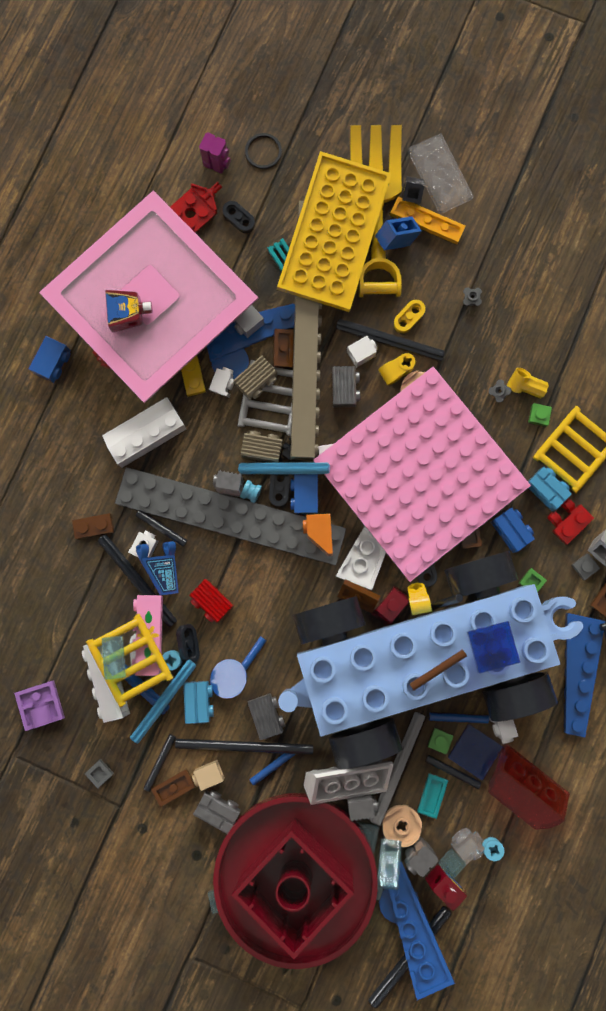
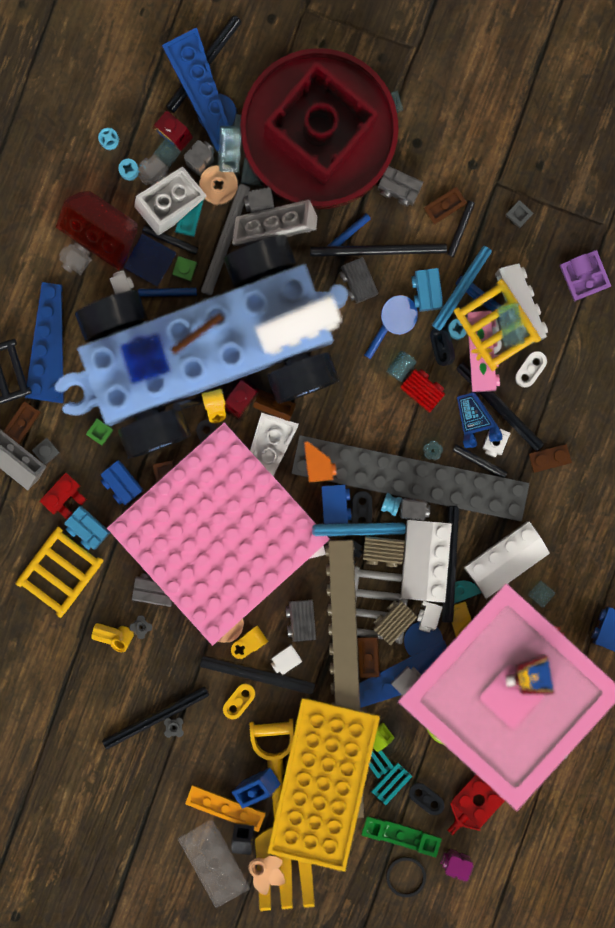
camera: 175 degrees right, 5 degrees up
tan brick [192,760,225,791] -> none
bright green plate [528,403,552,427] -> none
none -> clear brick [59,242,91,276]
none -> medium azure wheel [98,128,119,150]
none -> black axle [102,687,209,749]
none -> flat silver brick [132,573,173,607]
none -> white slope [134,166,207,235]
none -> light nougat plate [249,856,285,895]
none -> white slope [256,295,341,356]
none -> green slope [361,816,442,857]
none -> teal tile [371,762,412,805]
none -> lime slope [373,723,394,752]
none -> clear light blue piece [386,351,417,382]
none -> white slope [401,520,452,602]
none -> clear light blue plate [423,441,443,460]
none -> black axle [442,506,459,623]
none -> teal plate [454,580,482,604]
none -> white plate [515,352,547,387]
none -> clear light blue plate [528,580,556,608]

